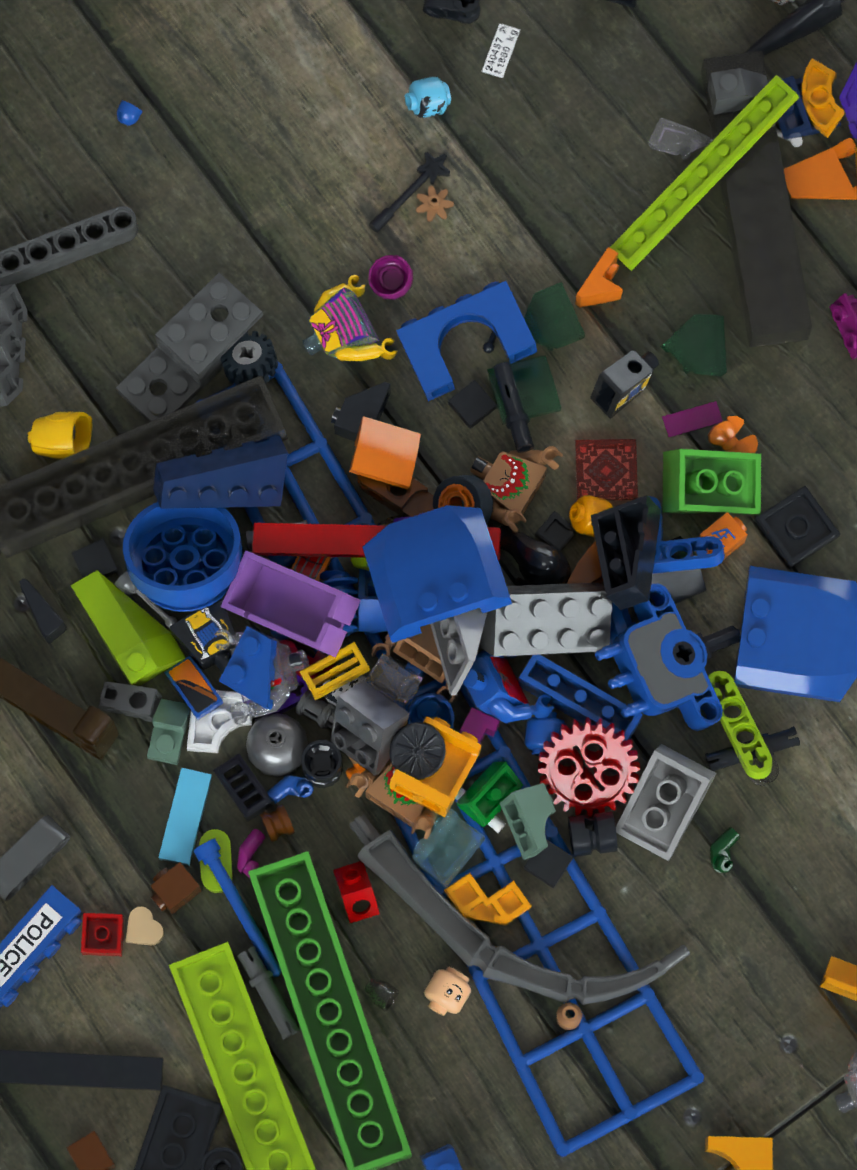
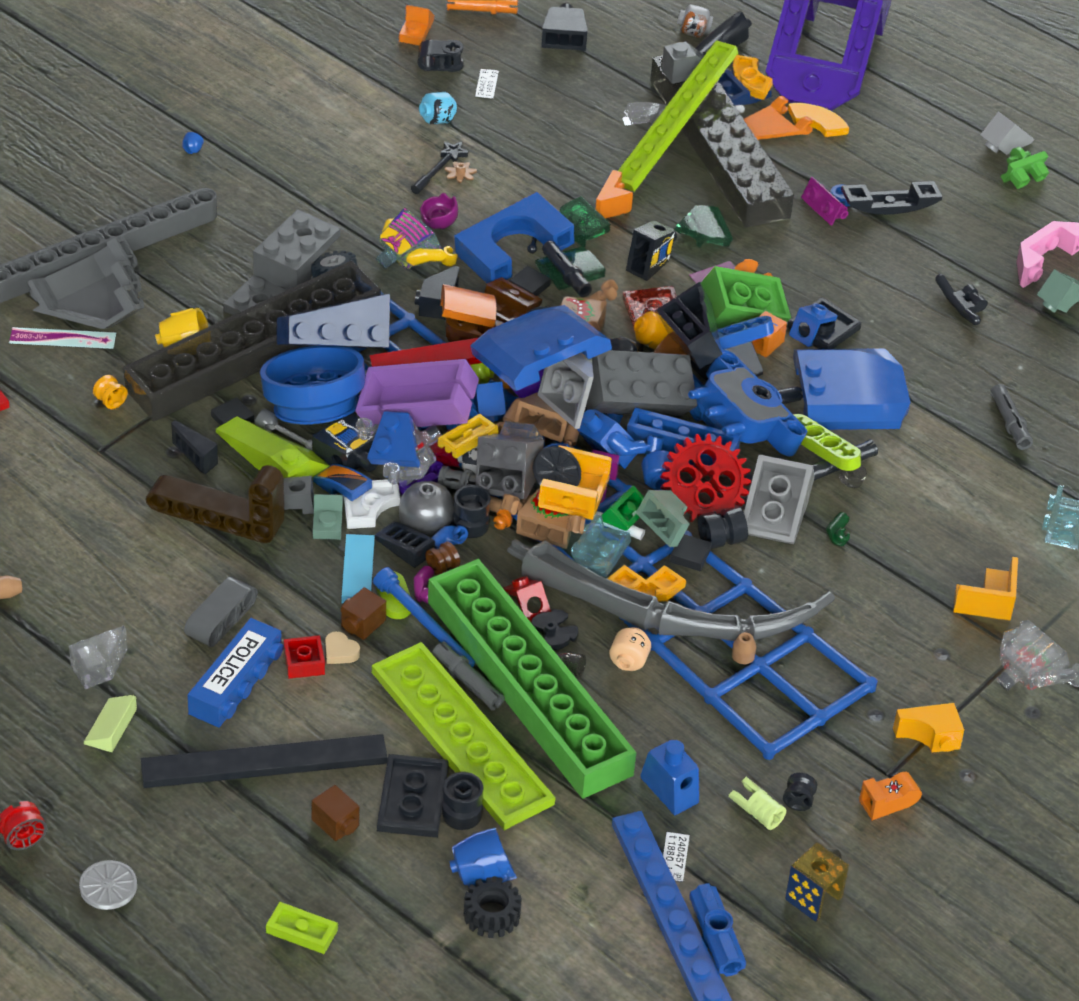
camera: 15 degrees left, 30 degrees down
none -> reddish brown slope [484,277,543,323]
none -> black piece [532,609,579,650]
none -> blue bracket [789,303,838,347]

